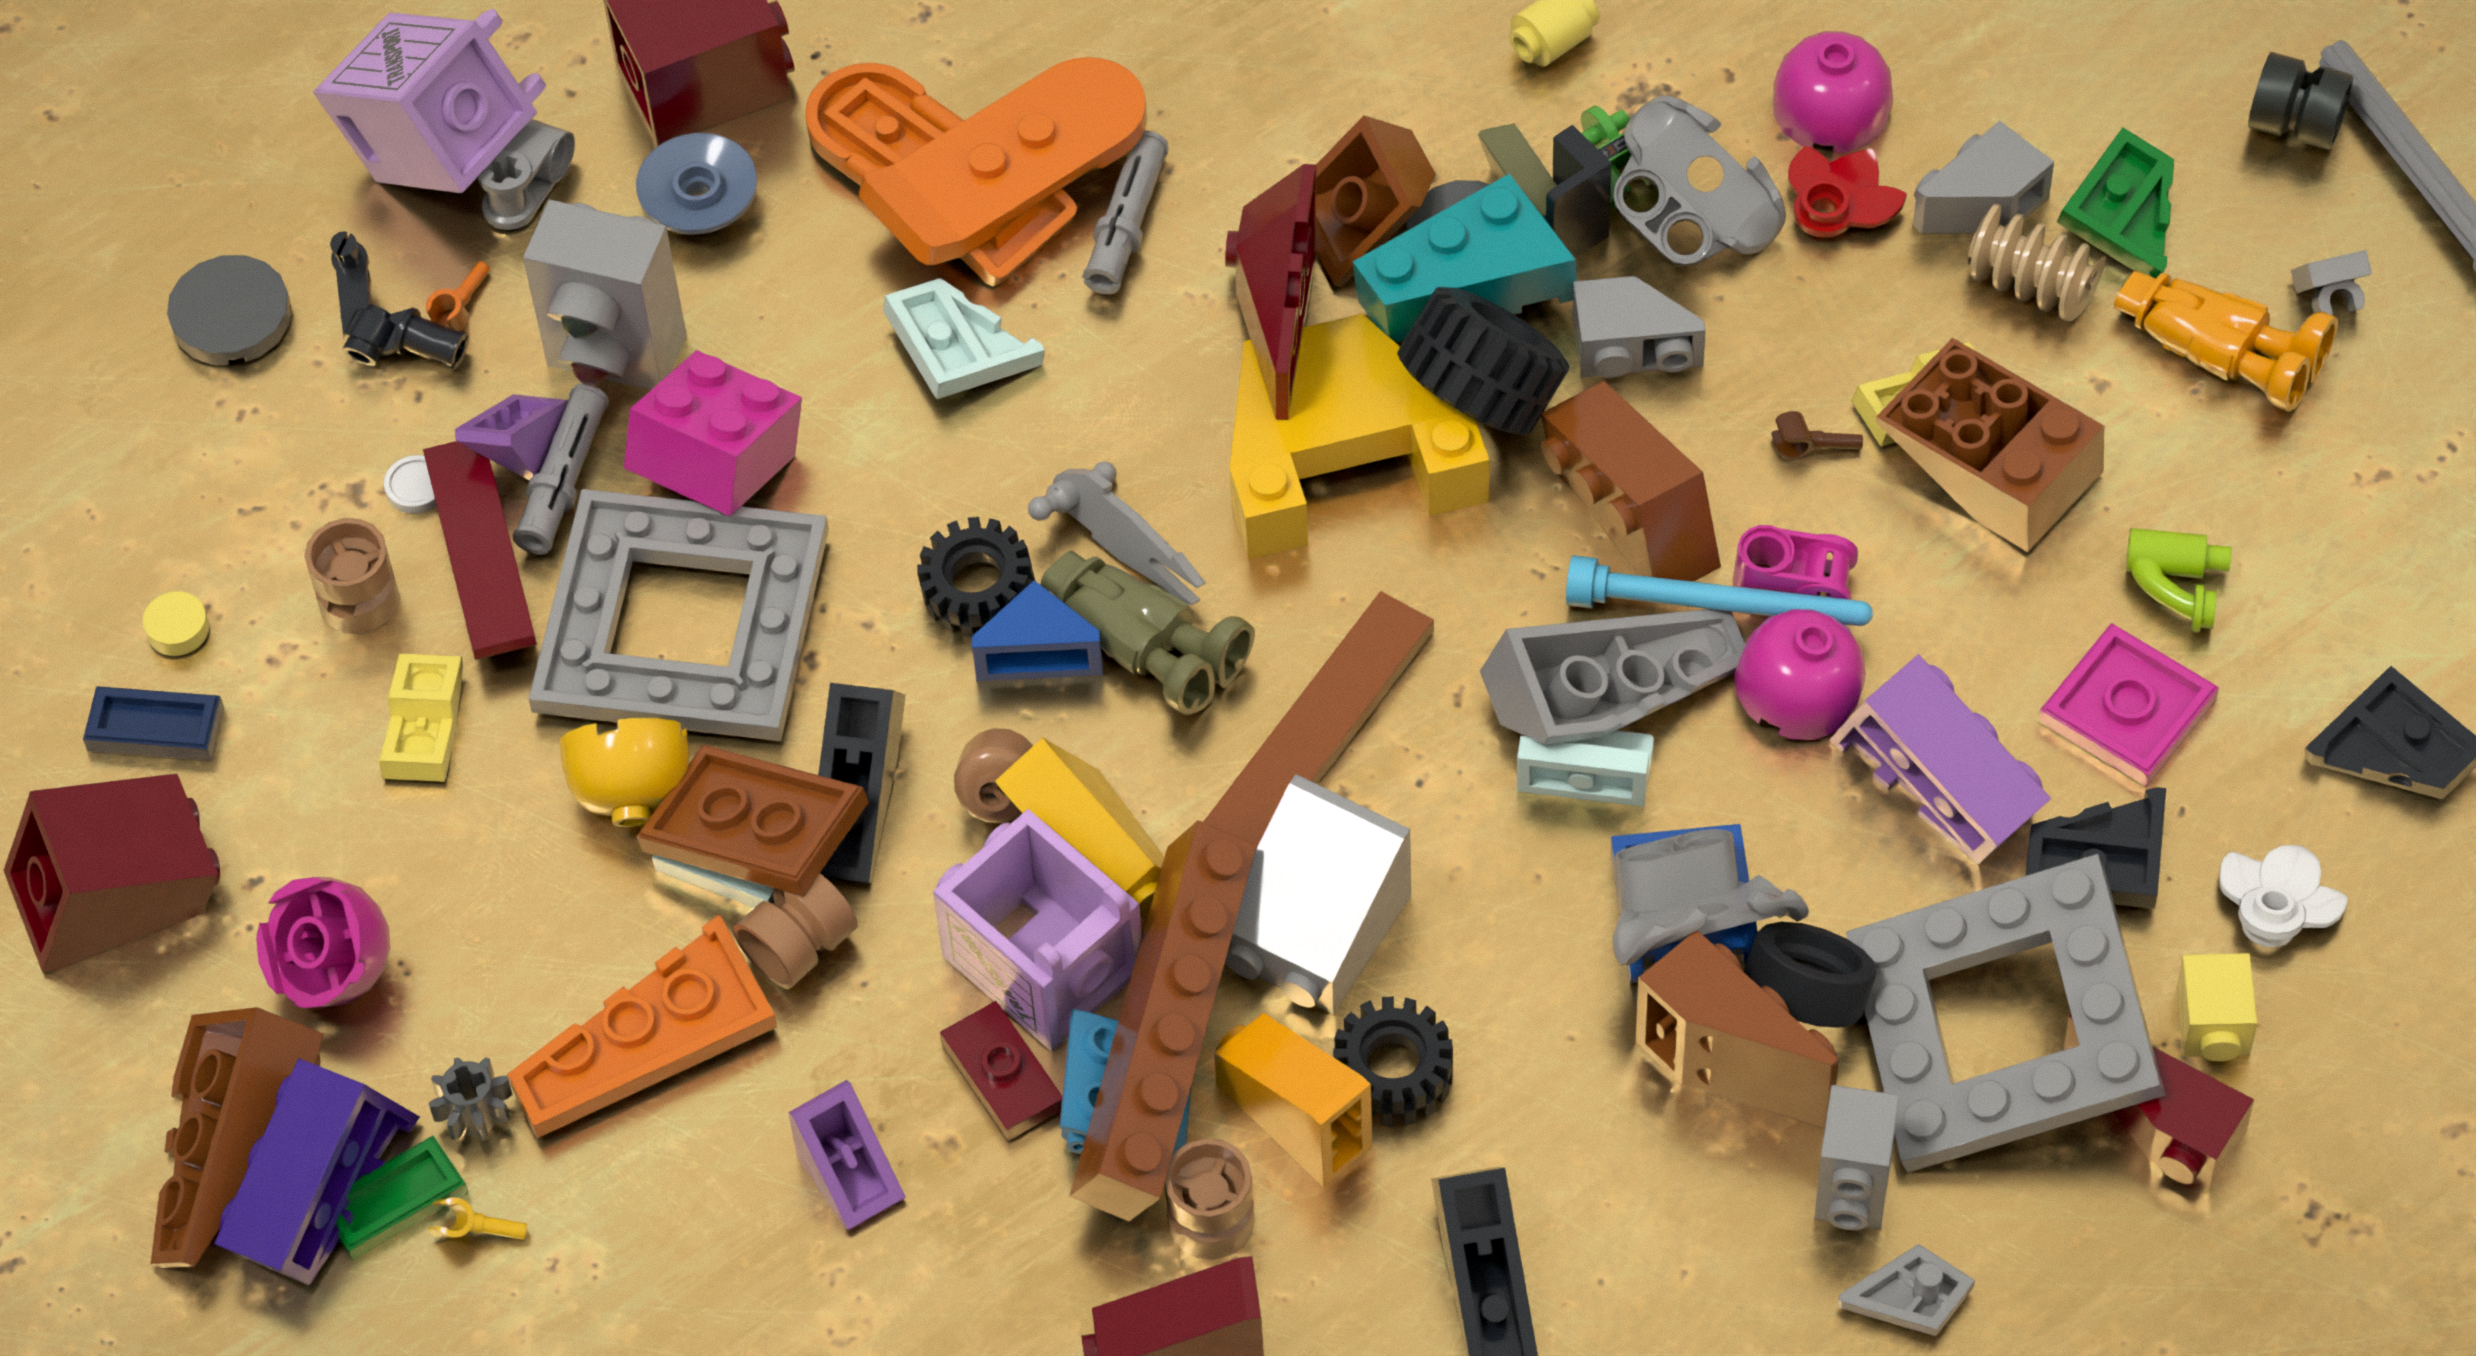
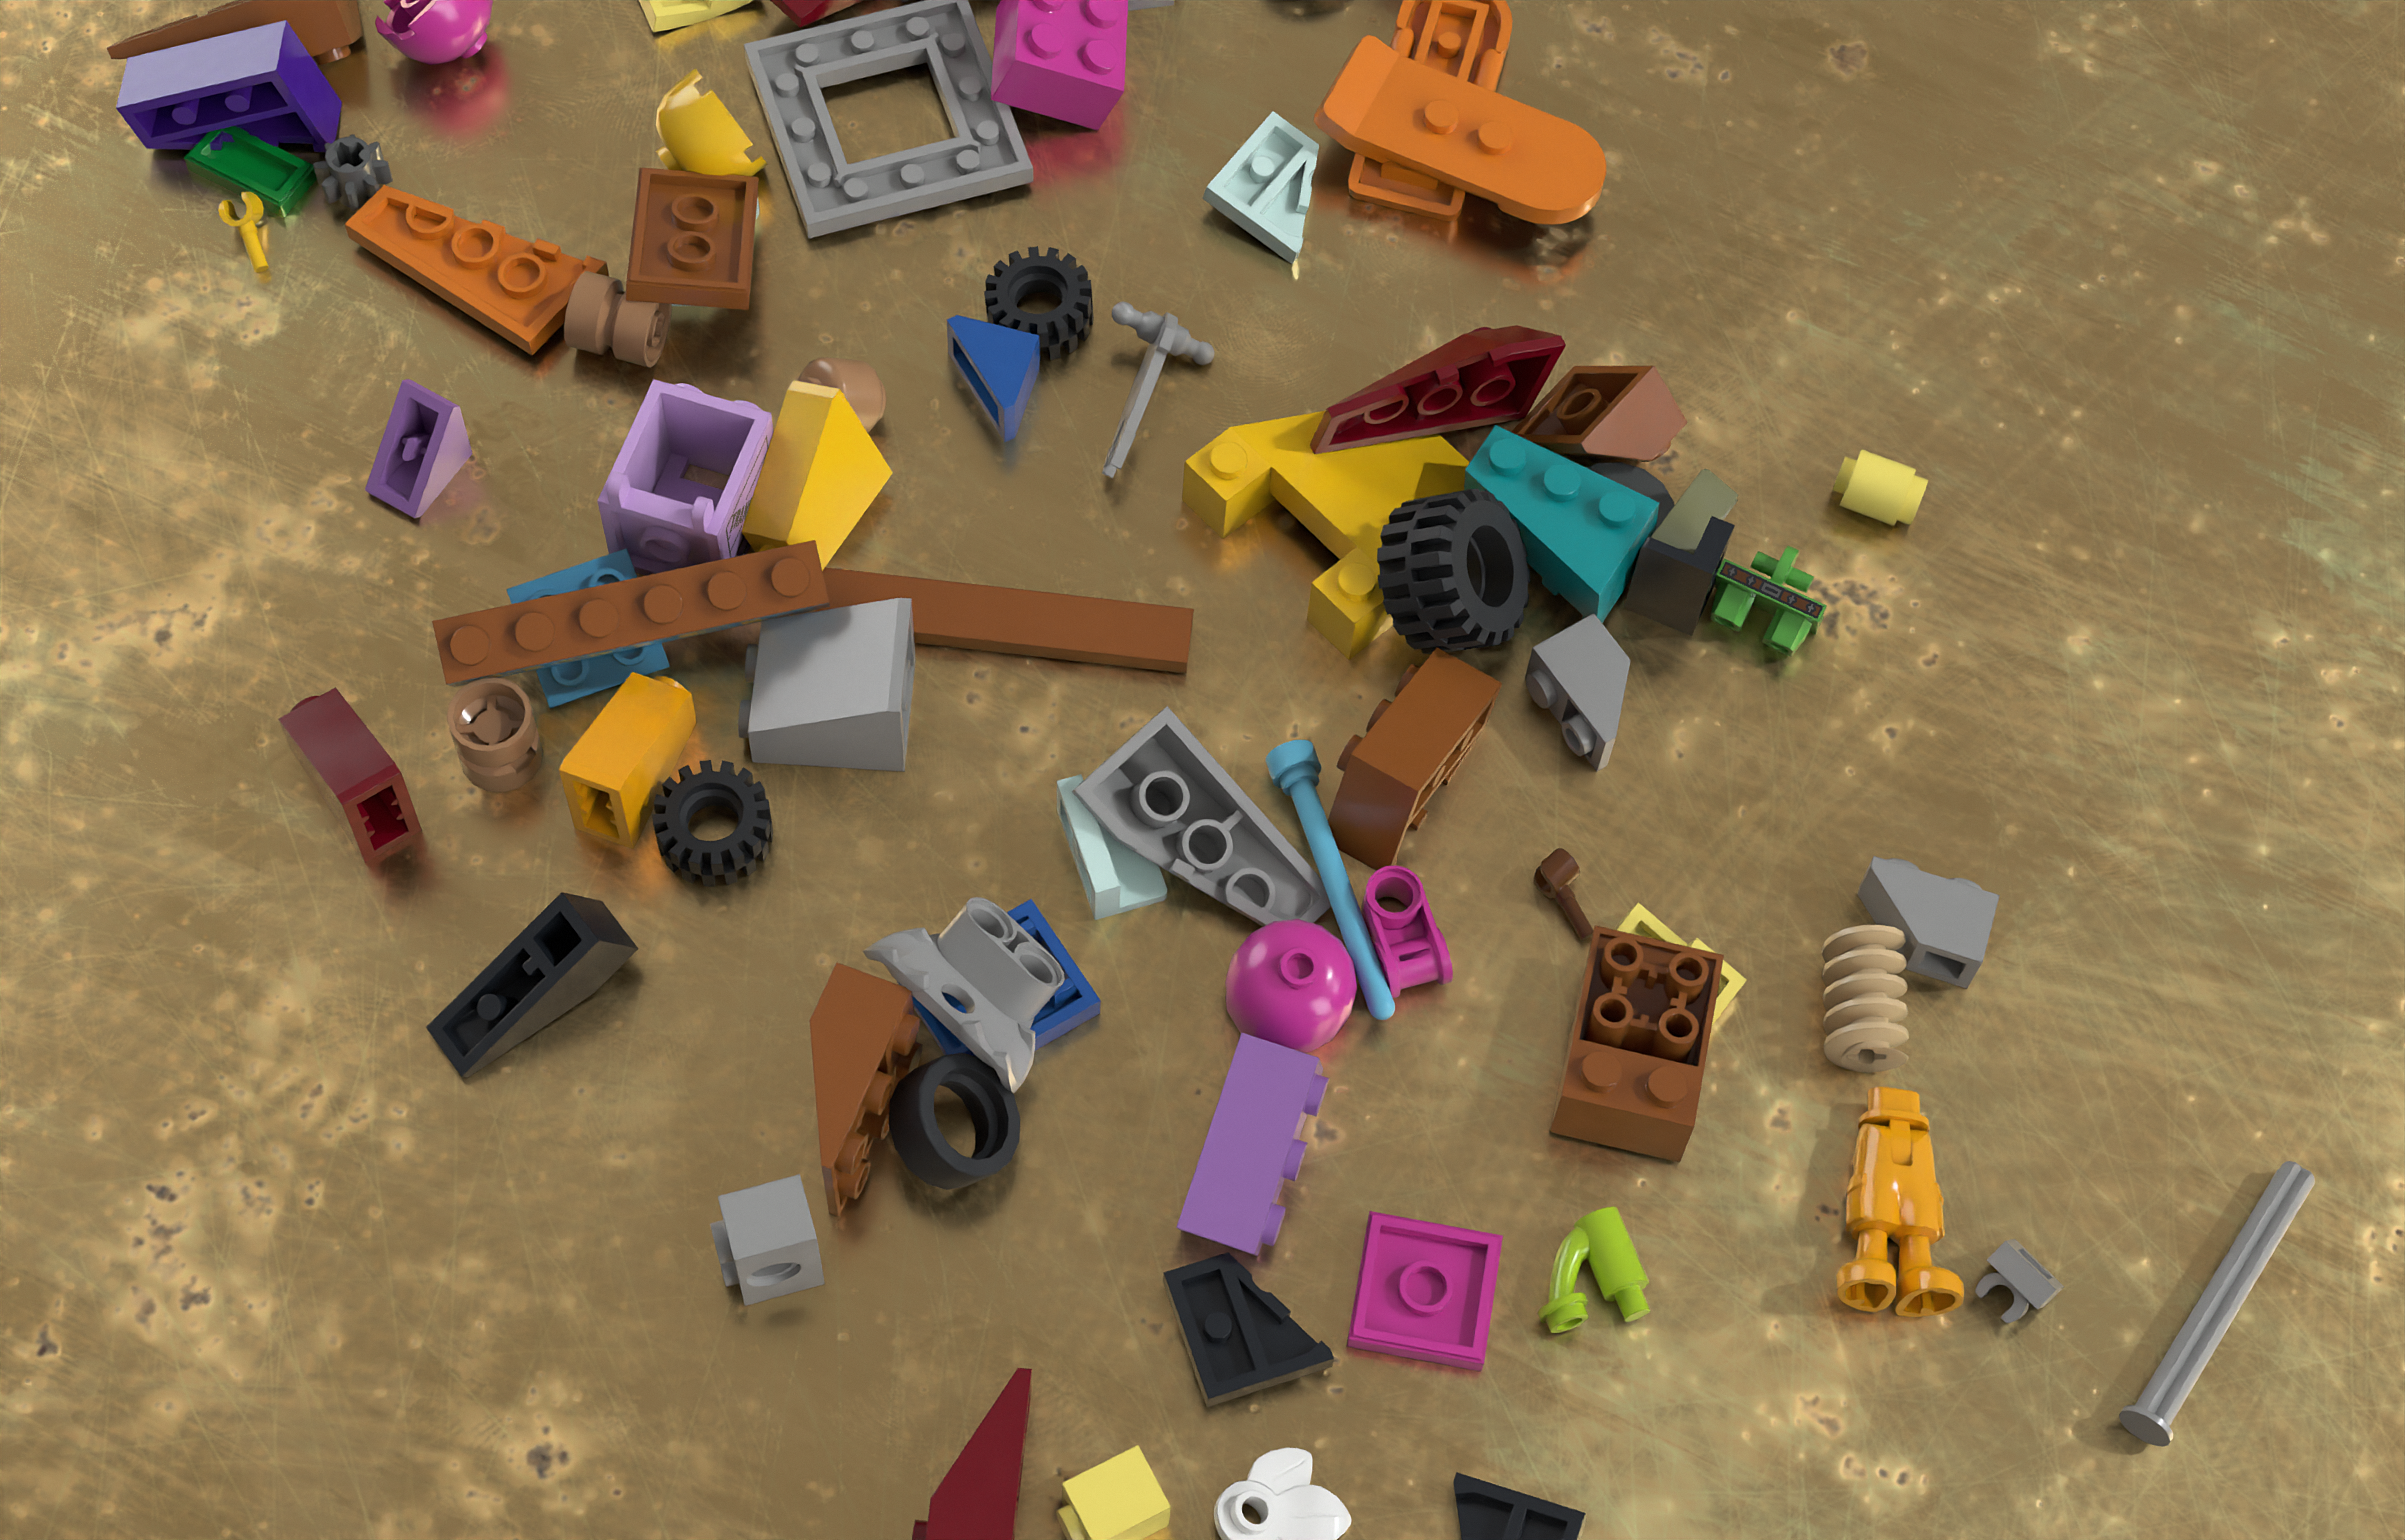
camera: 55 degrees right, 5 degrees up
black slope [818,683,906,883] -> none
dark red plate [940,1001,1063,1141] -> none
olive piece [1041,551,1255,715] -> none
light grey pin [1082,130,1169,294] -> none
light grey piece [1613,95,1786,267] -> none
dark pink cylinder [1773,31,1893,153] -> none
red plate [1788,146,1907,237] -> none
light grey piece [1838,1244,1975,1336] -> none
light grey plate [1846,854,2165,1173] -> none
green wing [2057,127,2174,278] -> none
pearl dark grey wheel [2248,52,2354,150] -> none

